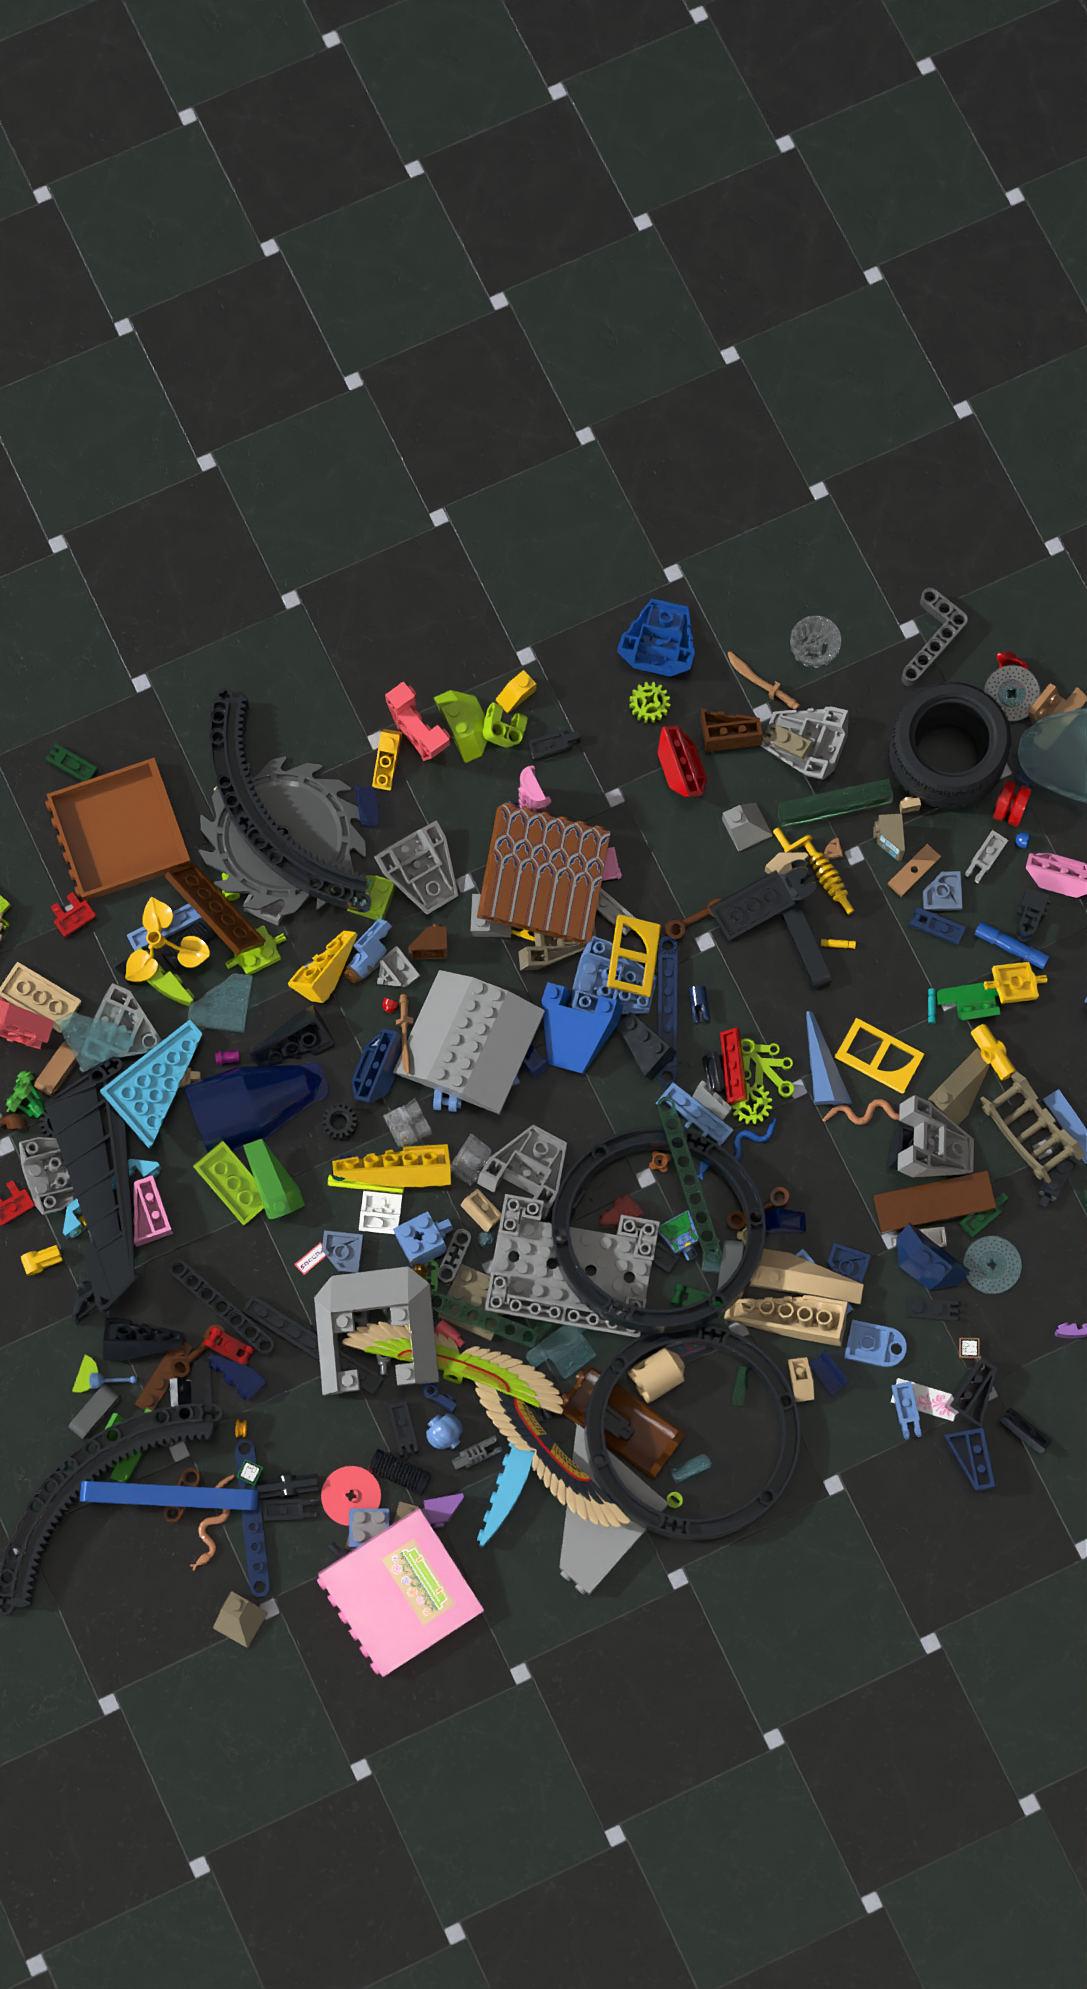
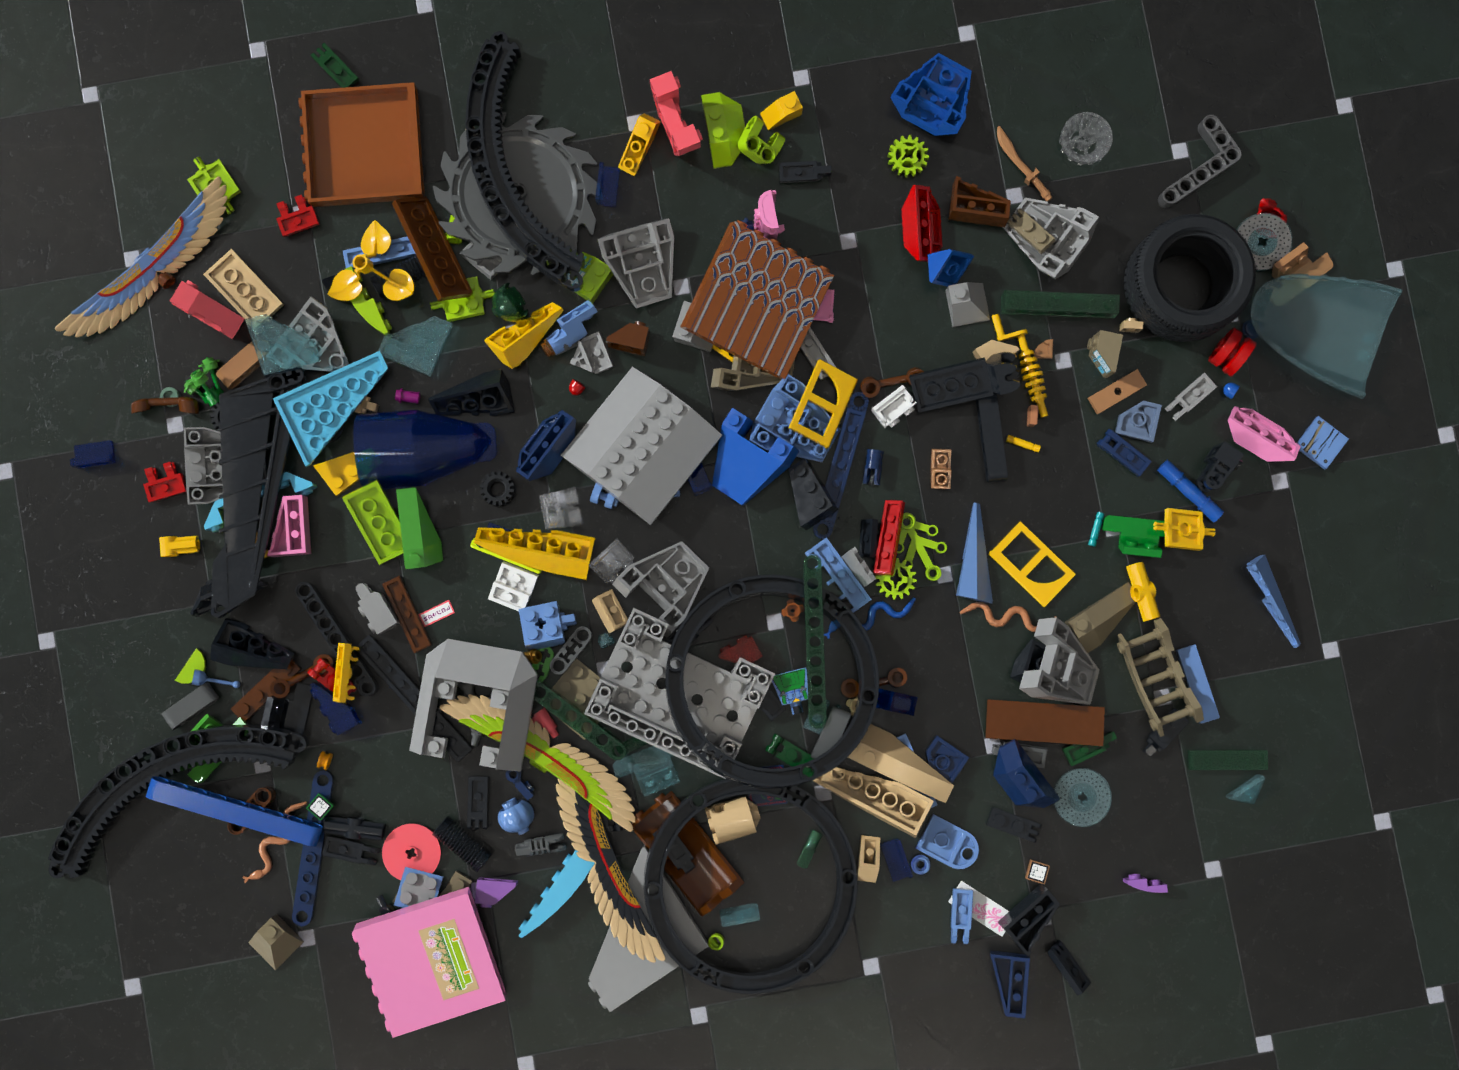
camera: 10 degrees right, 10 degrees up
sand blue plate [322,1230,363,1273] -> none
medium nougat sword [396,994,413,1074] -> none
none -> yellow wing [313,446,383,497]
none -> yellow plate [333,643,359,703]
none -> light grey hinge [355,583,400,635]
none -> reddish brown tile [382,576,432,653]
none -> clear green cylinder [492,283,528,322]
none -> white hinge [871,385,917,428]
none -> medium blue plate [911,855,930,875]
none -> blue slope [928,249,974,286]
none -> medium nougat slope [931,449,951,489]
none -> nougat tile [1027,405,1038,427]

